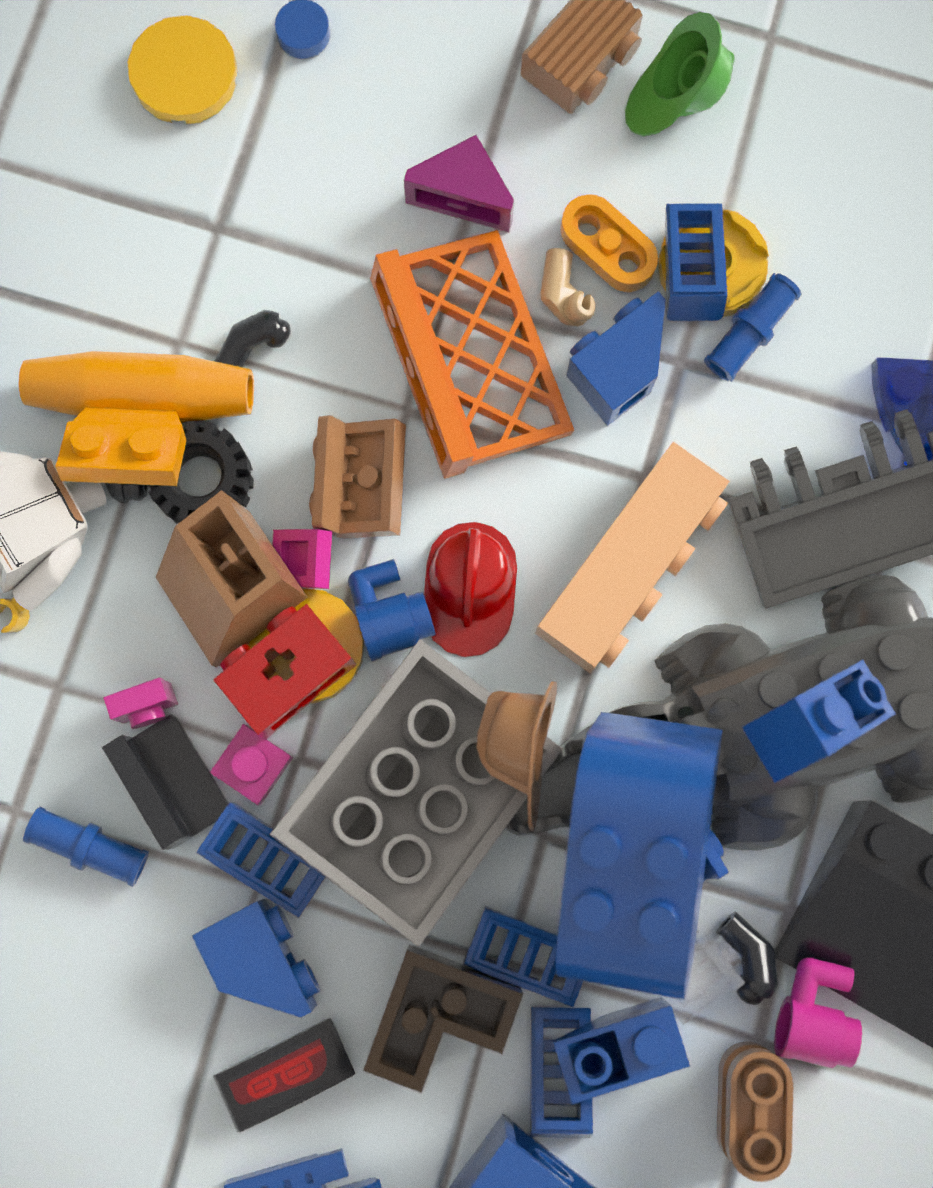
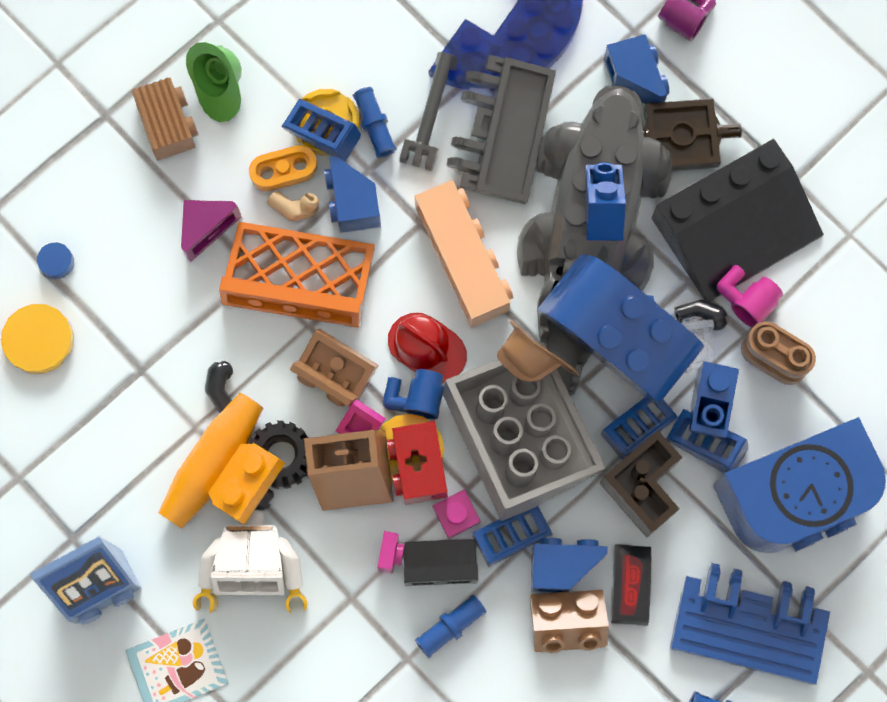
camera: 60 degrees left, 5 degrees down
none -> dark grey hinge [399,52,458,171]
none -> medium nougat bracket [530,590,609,653]

